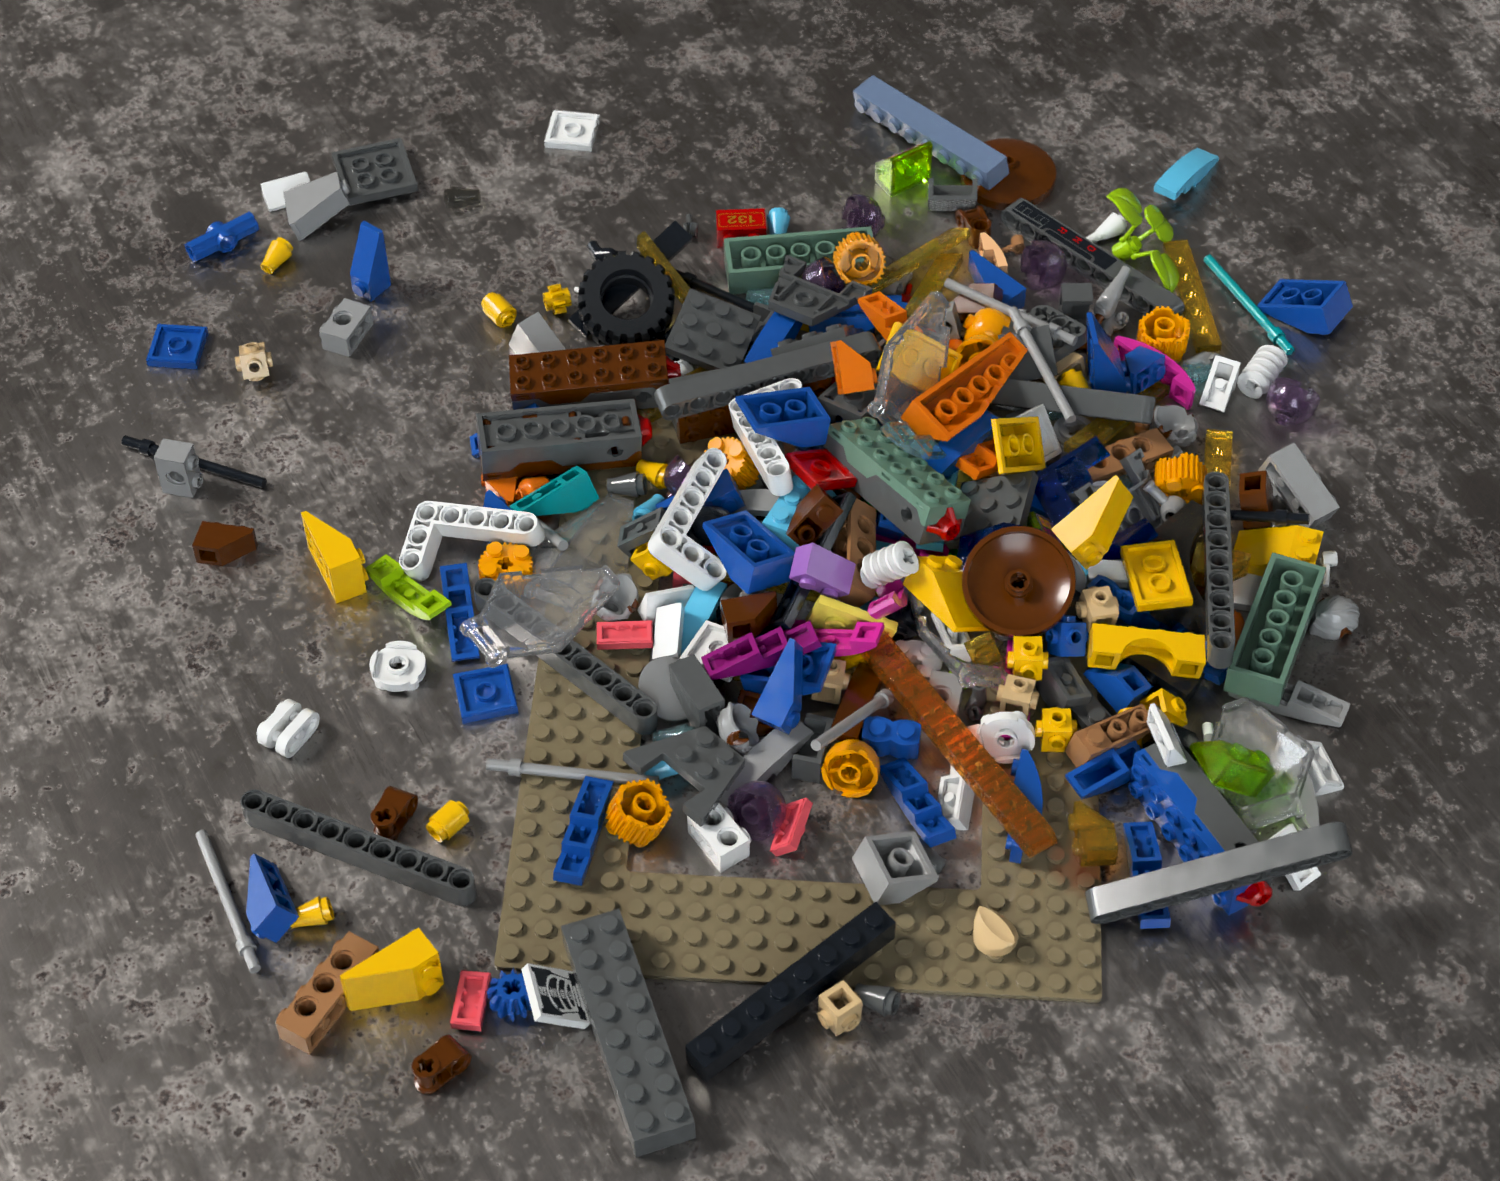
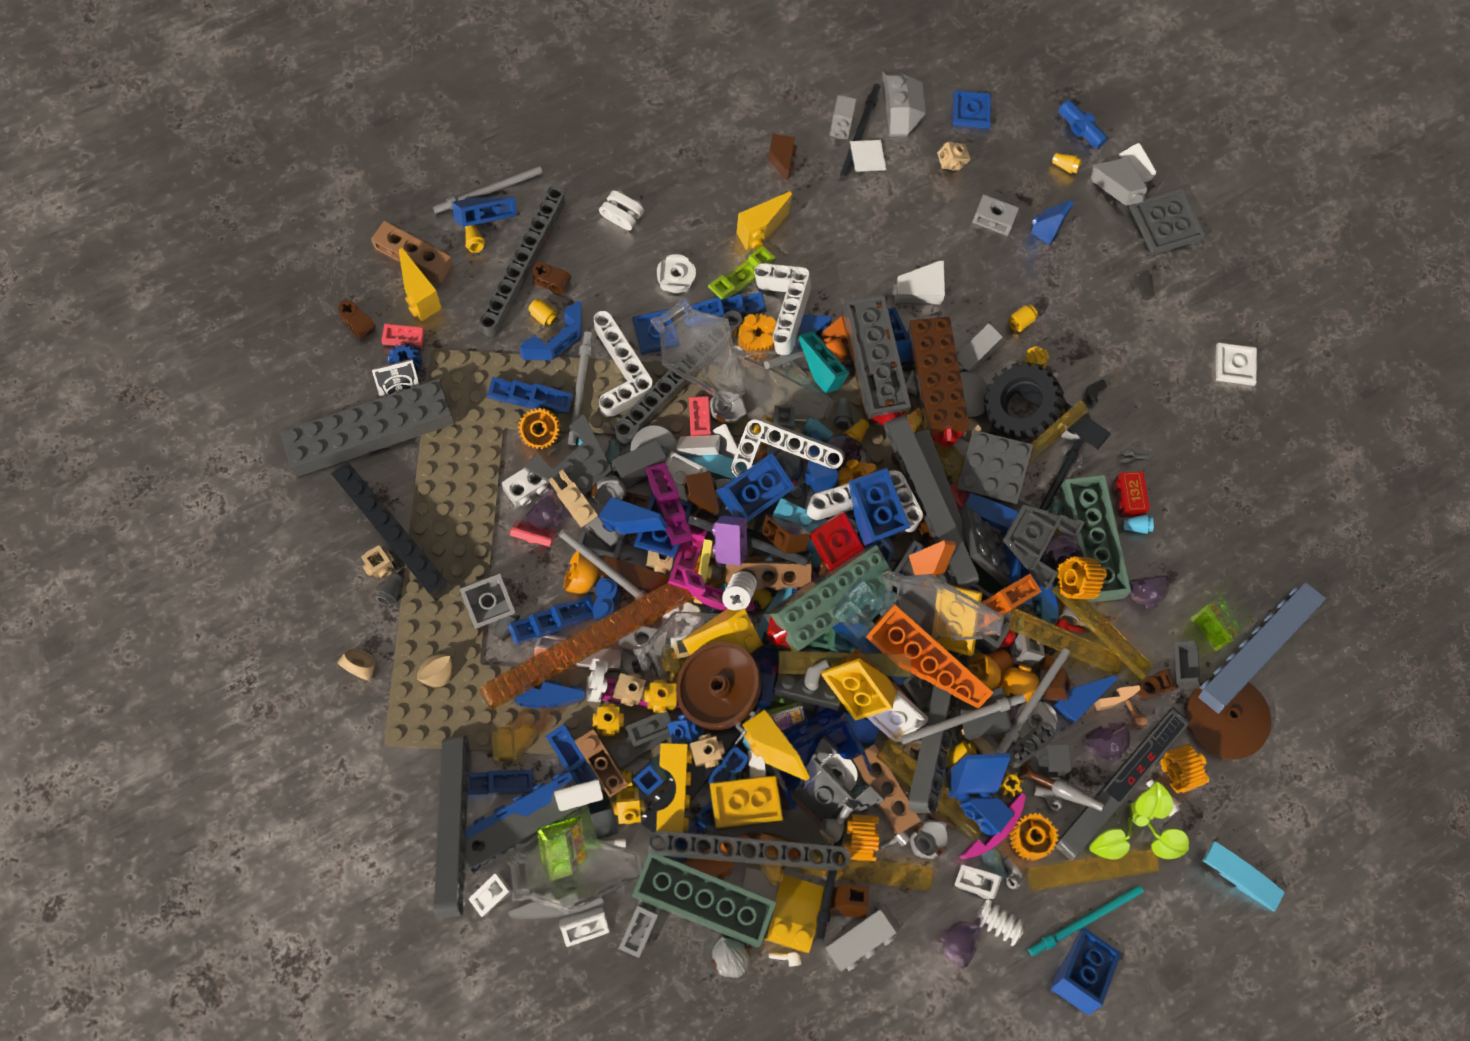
camera: 80 degrees right, 20 degrees up
none -> tan piece [337,648,376,681]
none -> blue slope [520,300,582,360]
none -> tan hinge [548,470,598,528]
none -> white beam [594,311,653,418]
none -> clear yellow tile [778,651,911,677]
none -> light grey arm [804,659,830,691]
none -> white sticker [850,140,886,172]
none -> light grey wedge [882,71,926,137]
none -> white slope [892,261,945,305]
none -> light orange brick [1160,743,1209,793]

